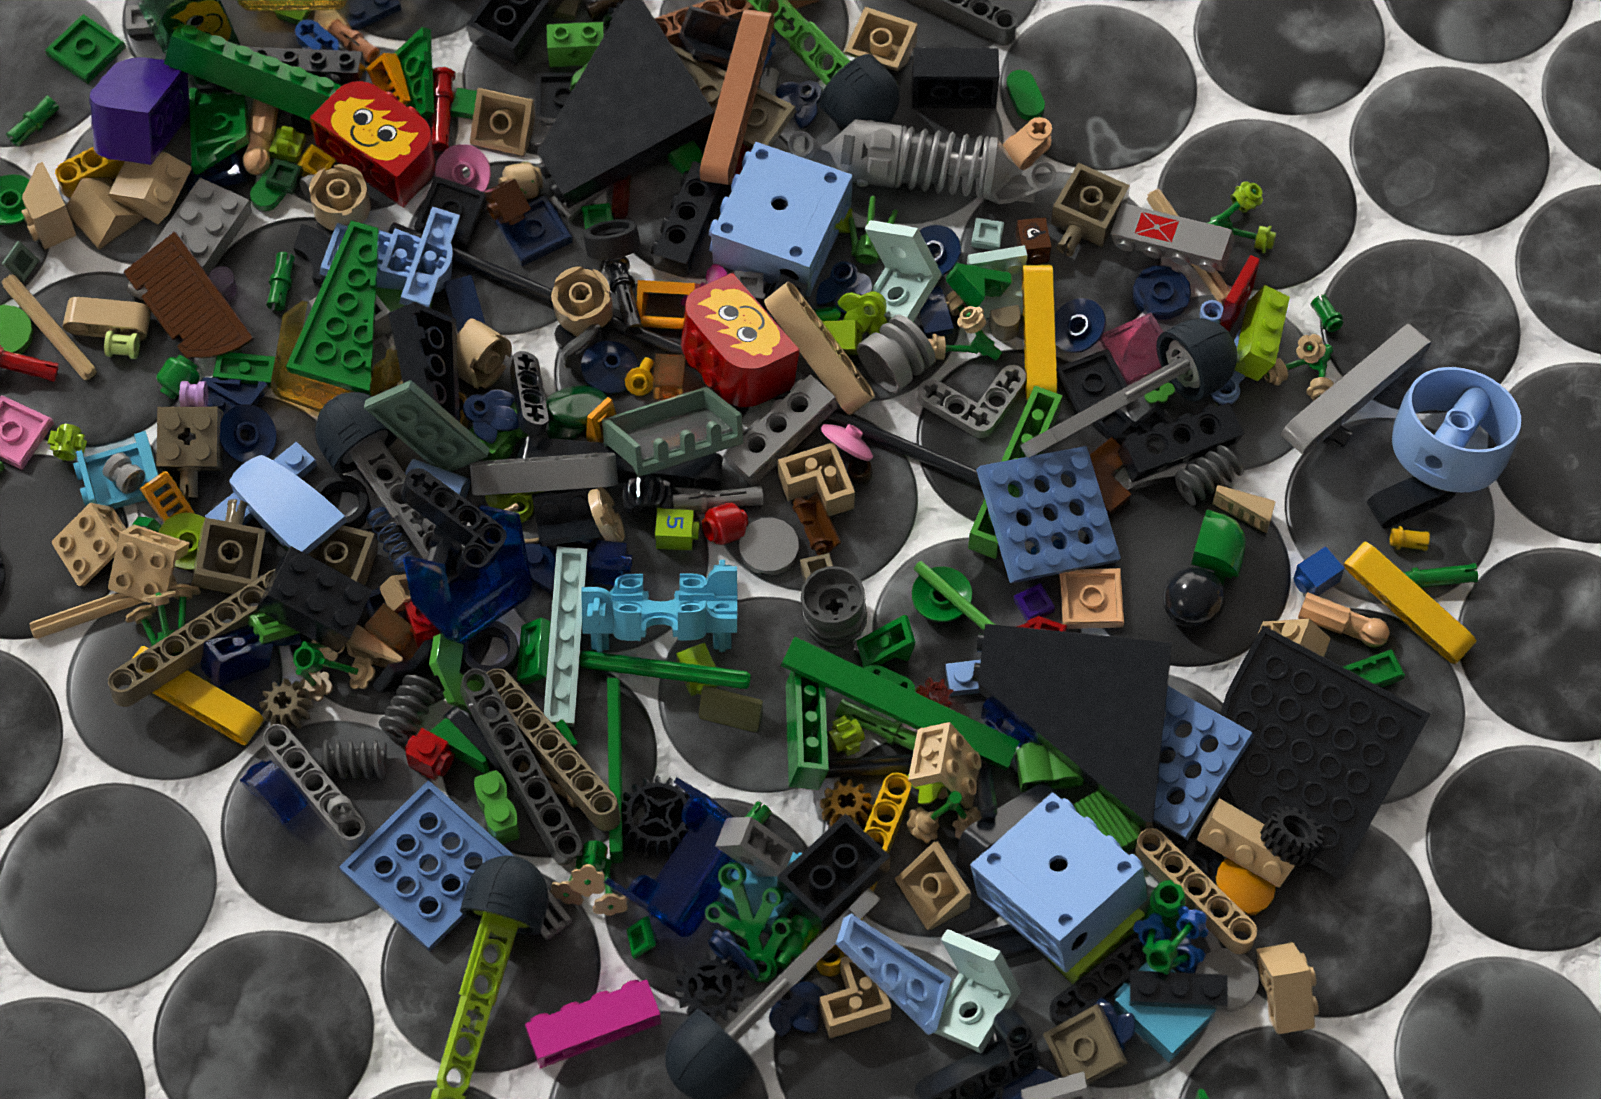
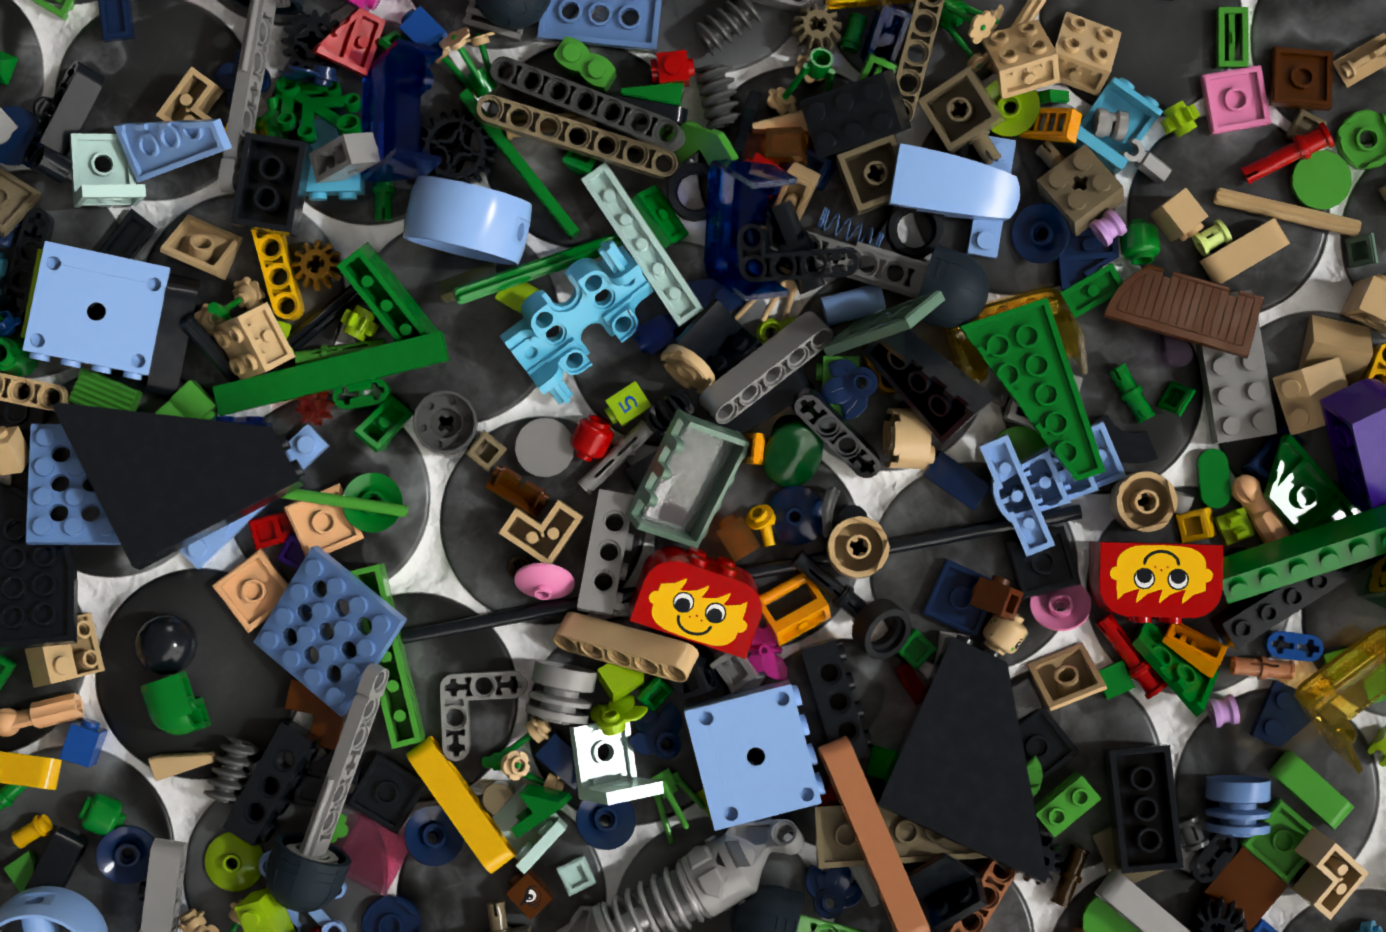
camera: 145 degrees right, 25 degrees up
dark green tile [265,159,303,195] -> none
none -> bright green tile [3,850,36,892]
none -> green head [78,793,126,837]
none -> dark blue dish [96,825,154,884]
none -> lime dish [205,832,264,892]
none -> light nougat tile [284,483,364,557]
none -> red wing [312,8,386,77]
none -> blue brick [399,6,448,58]
none -> light blue cylinder [403,176,532,266]
none -> green pin [839,12,868,54]
none -> light grey bar [1120,139,1172,184]
none -> tan brick [1149,188,1208,242]
none -> green slope [1157,381,1196,417]
none -> lavender wheel [1207,694,1240,729]

